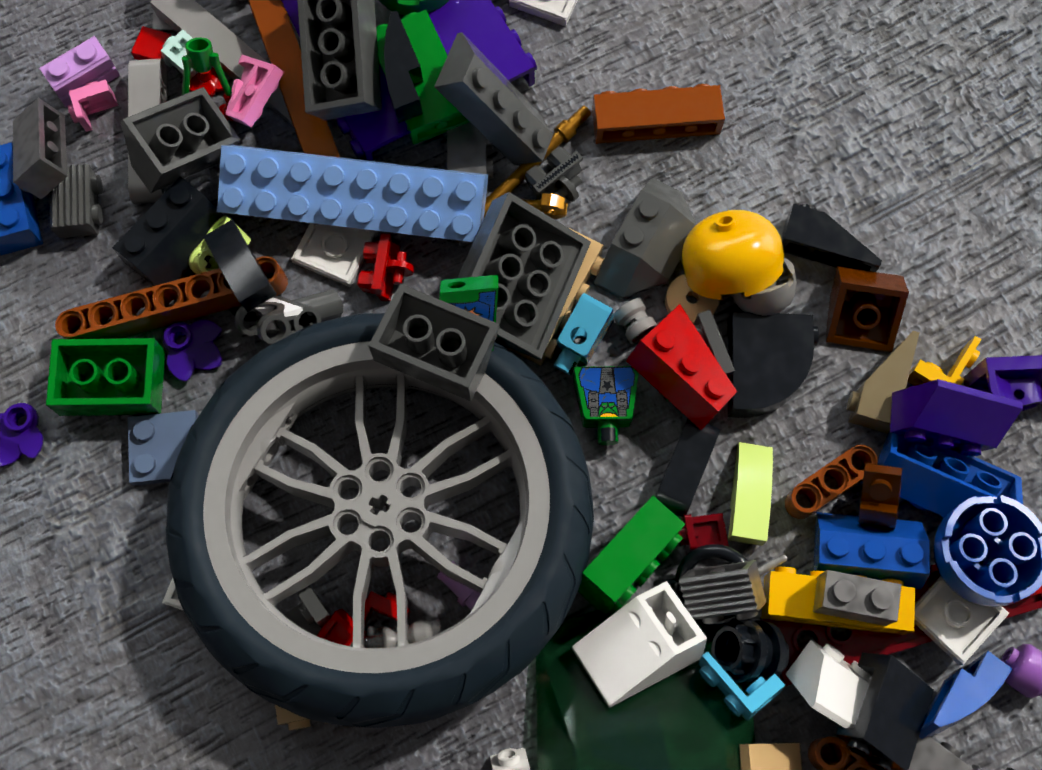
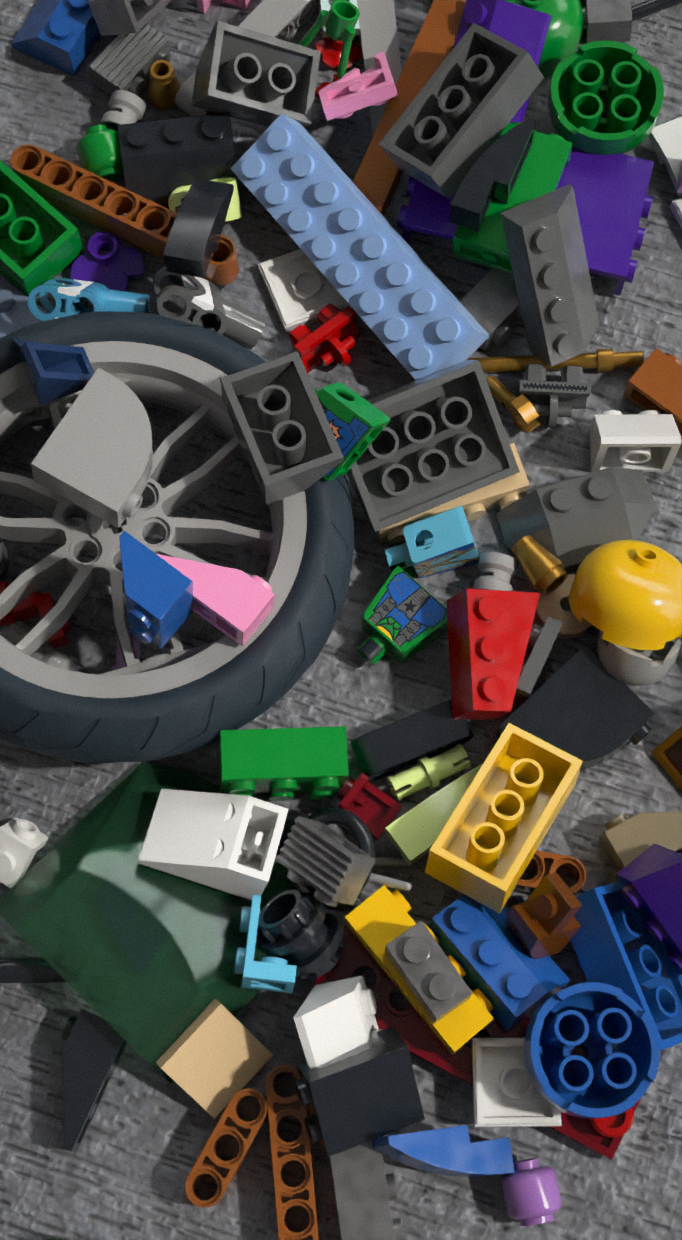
camera: 45 degrees right, 0 degrees up
none -> dark blue slope [10,337,95,405]
none -> dark azure connector [28,278,150,321]
none -> light grey brick [31,367,153,528]
none -> green head [76,125,124,182]
none -> light grey wheel [99,90,146,132]
none -> blue slope [119,531,193,649]
none -> pearl gold cone [147,60,182,110]
none -> bright pink slope [157,554,275,647]
none -> yellowish green pin [387,744,471,801]
none -> yellow brick [425,723,583,914]
none -> pearl gold cone [512,535,568,595]
none -> white slope [589,410,681,472]

